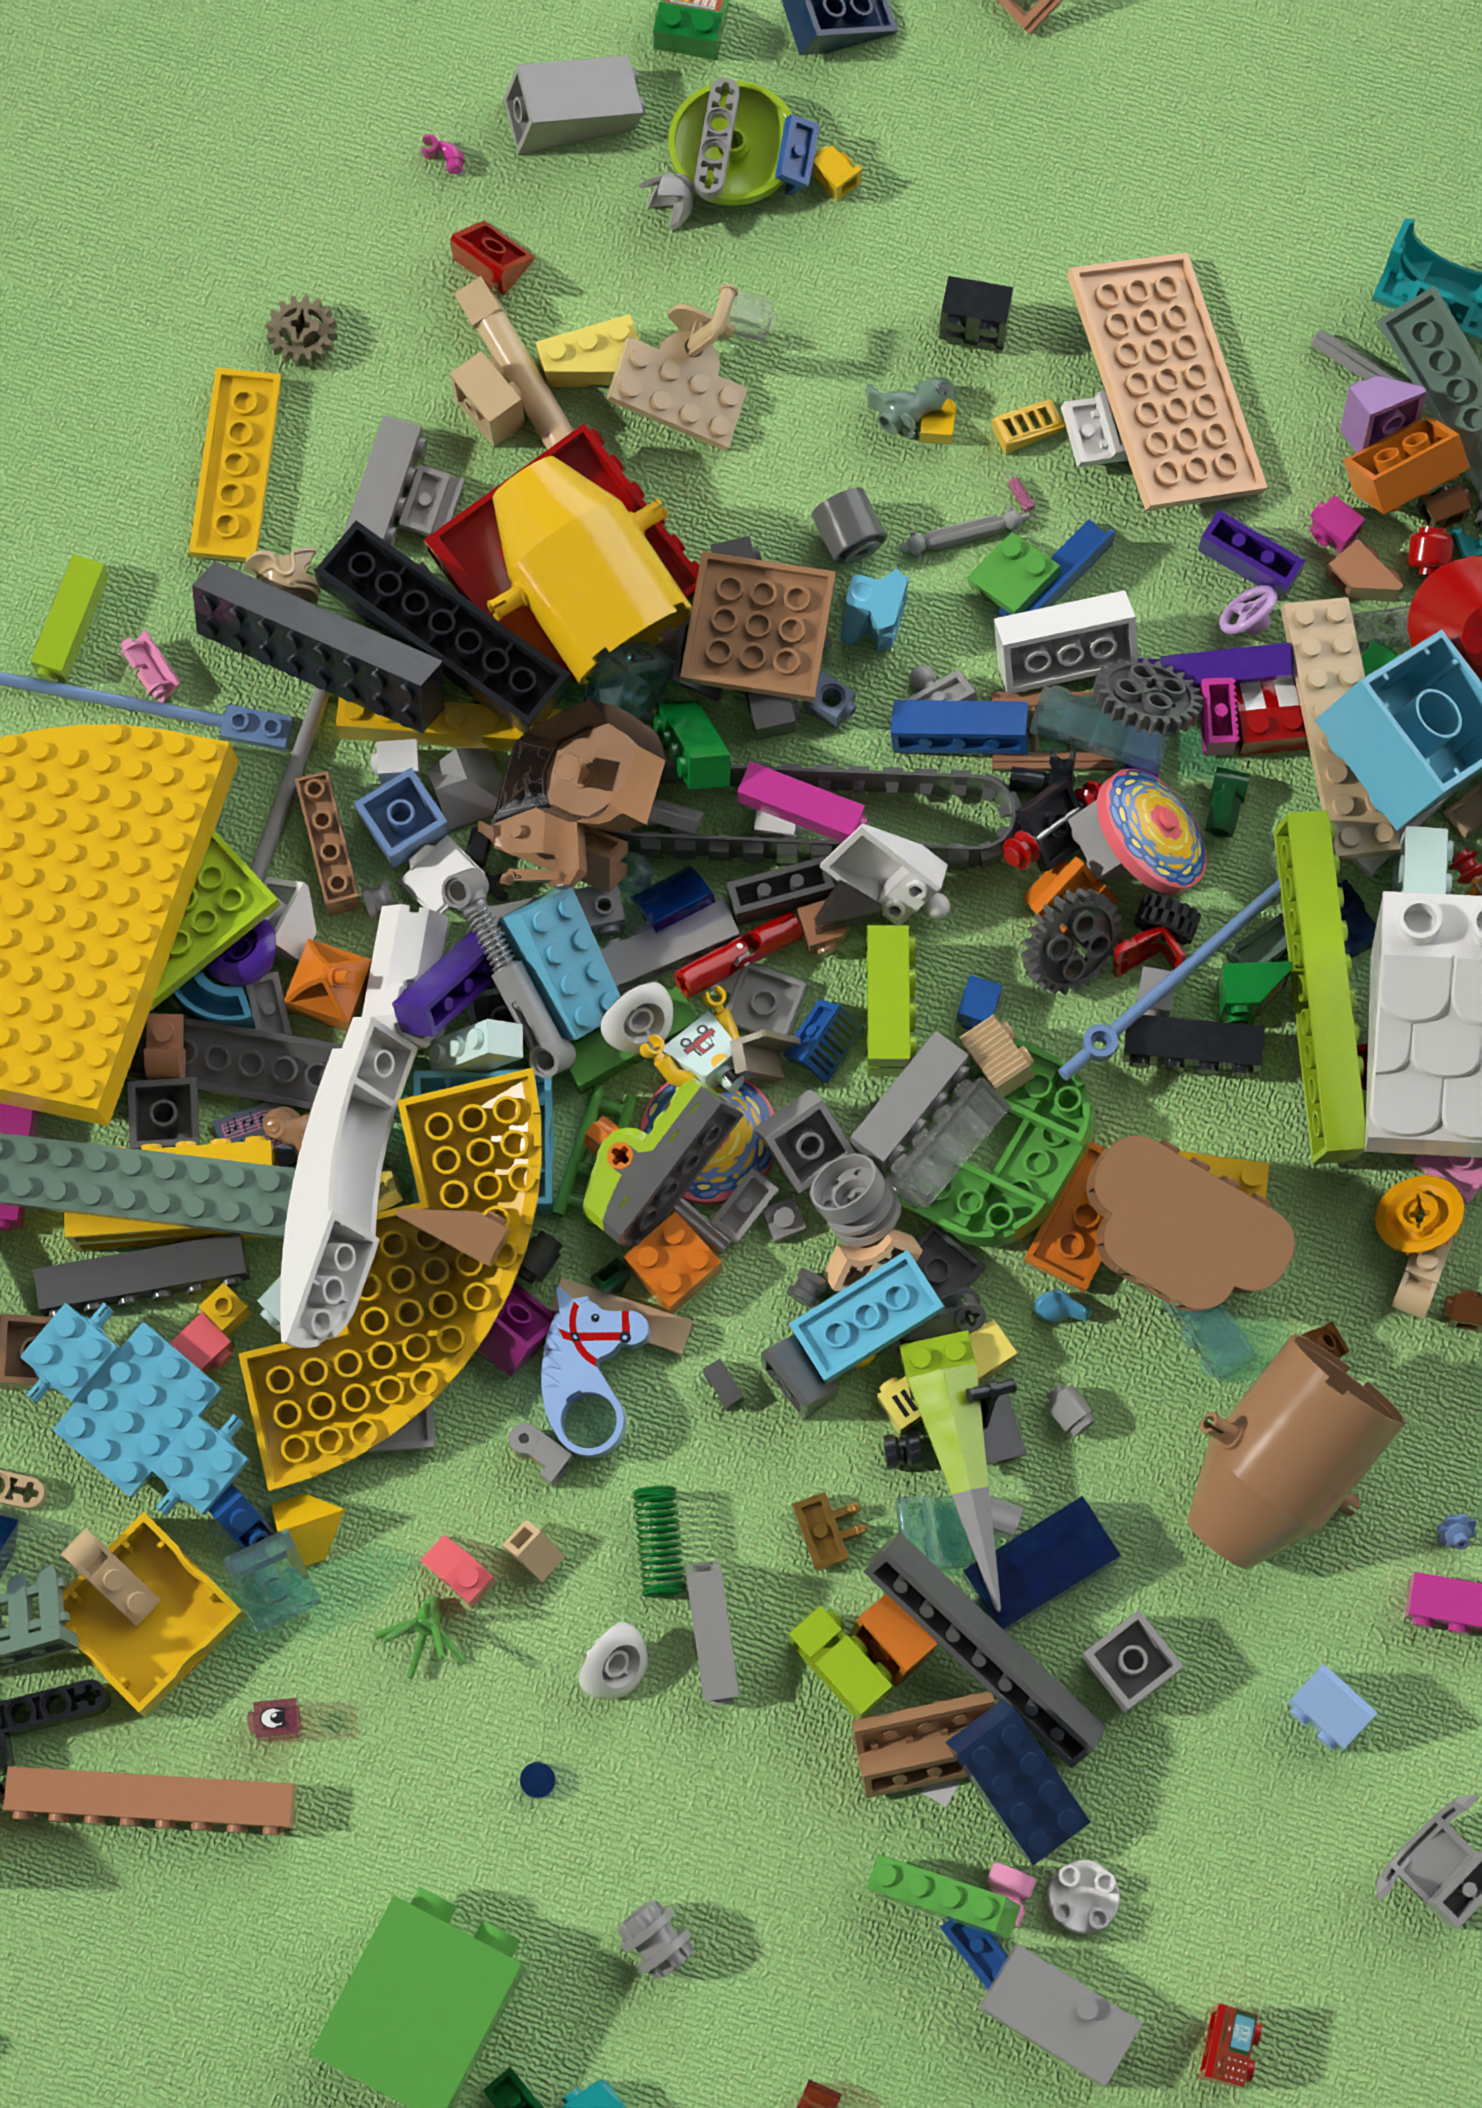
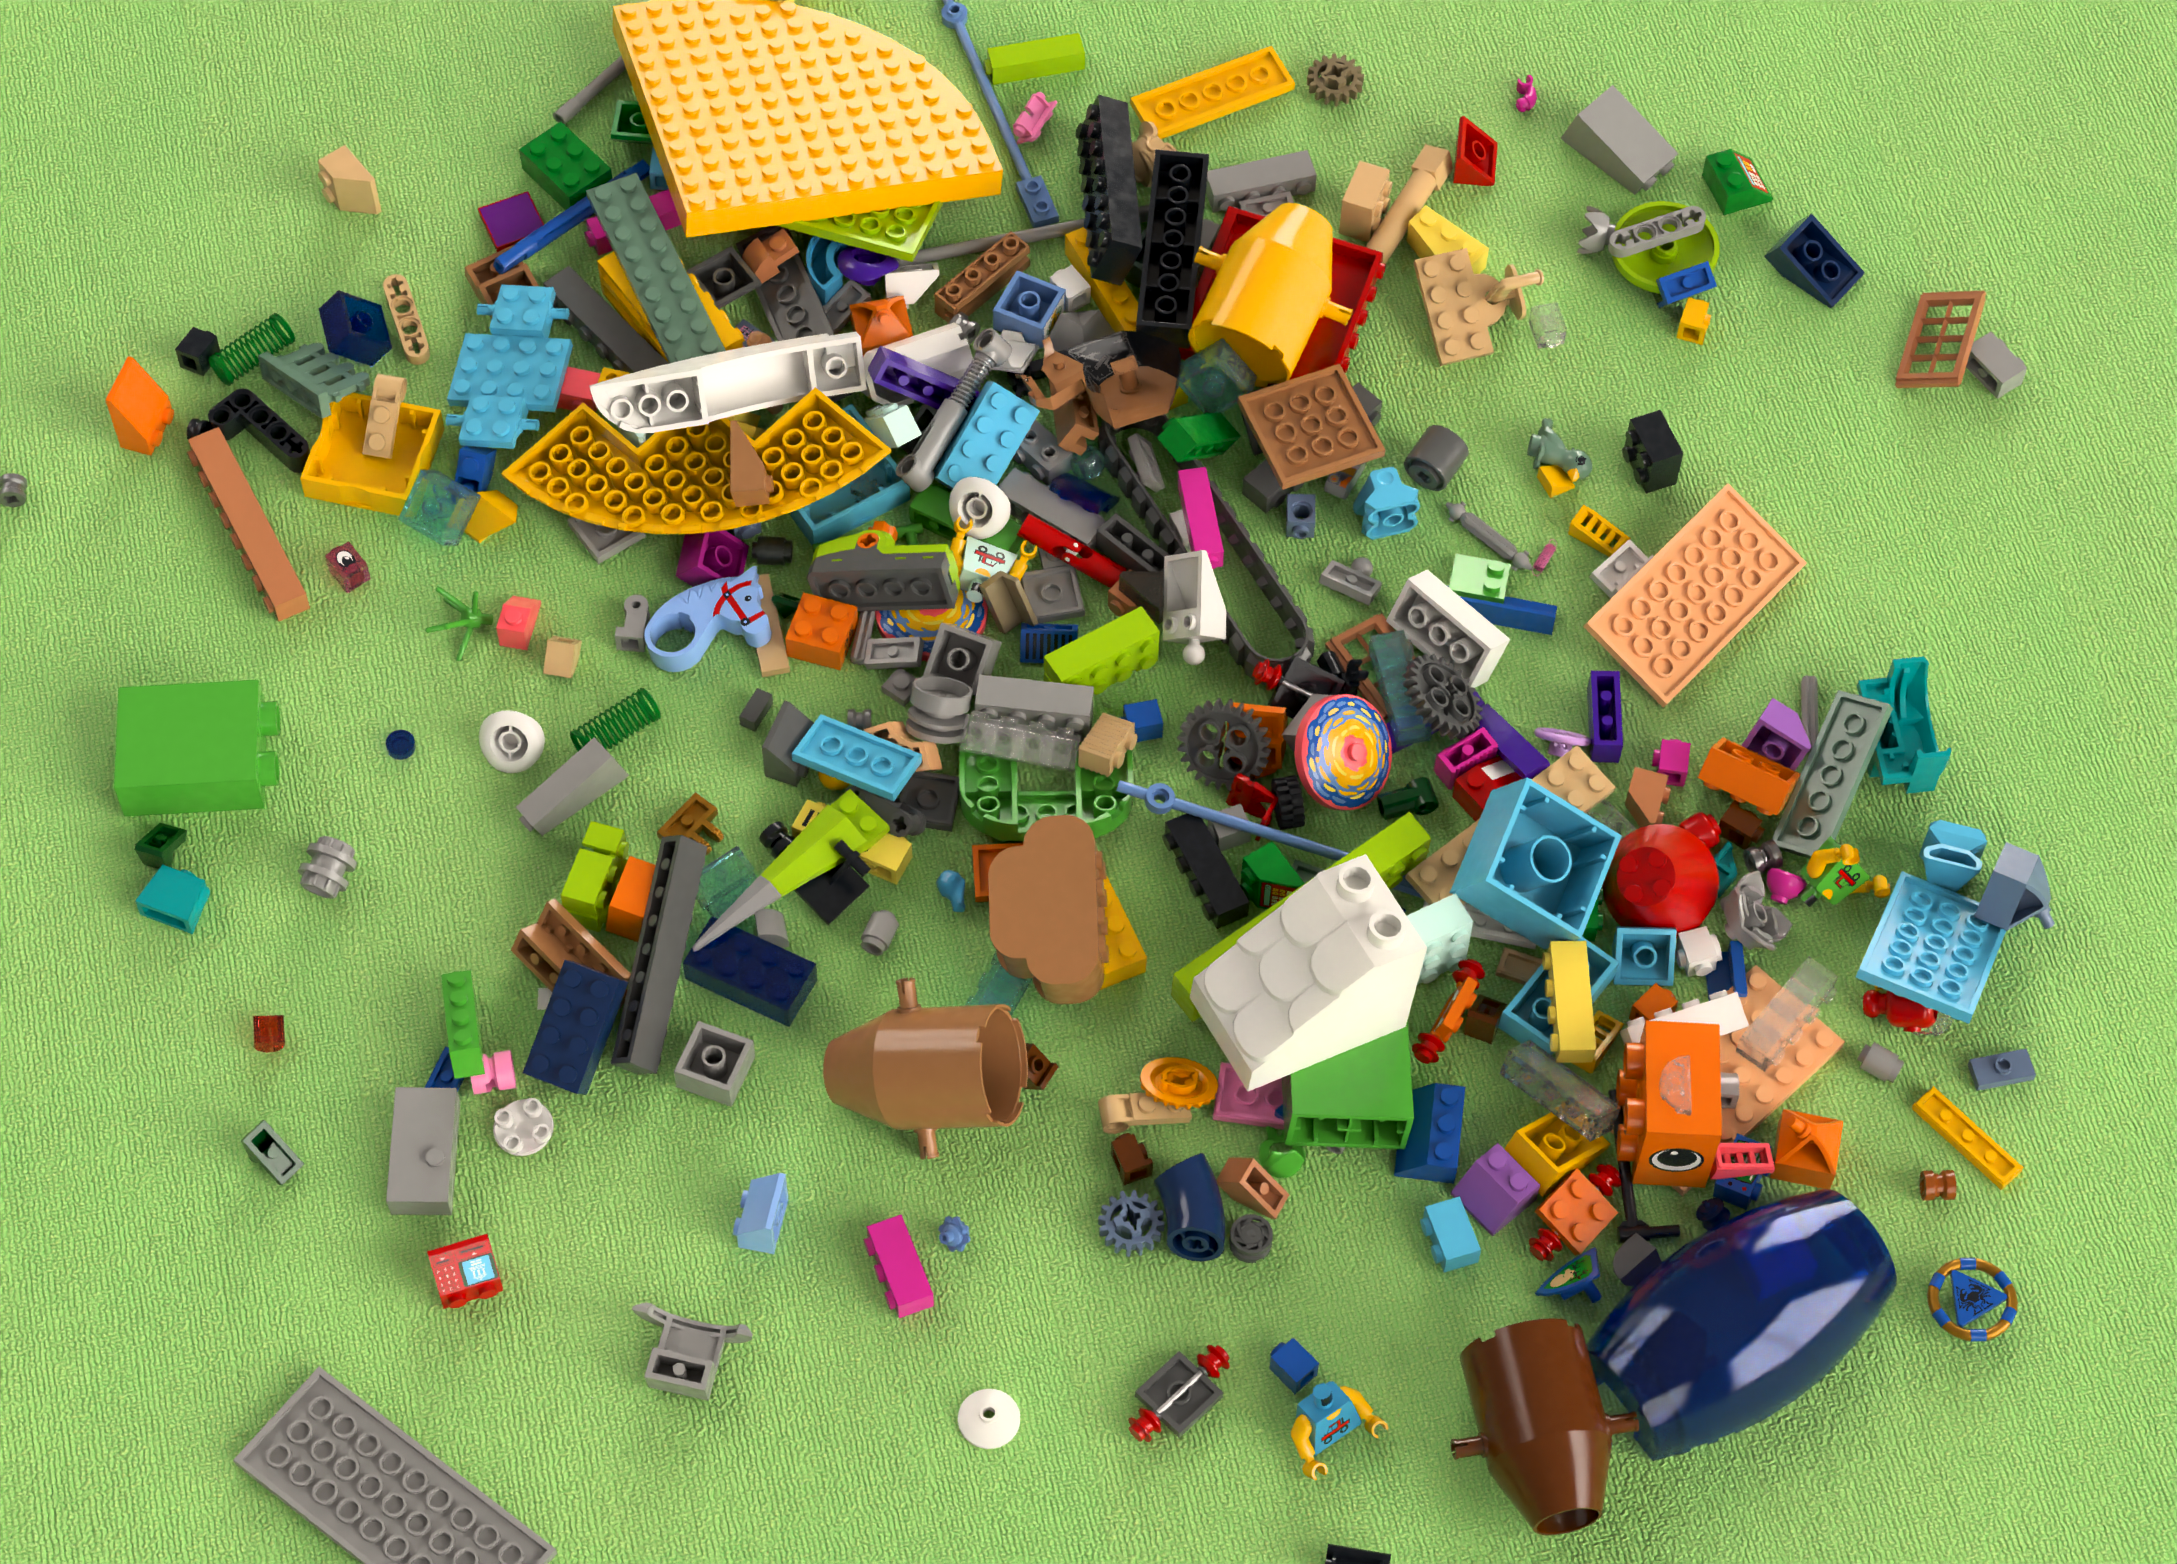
camera: 55 degrees right, 15 degrees down
blue panel [890,700,1029,754] -> none

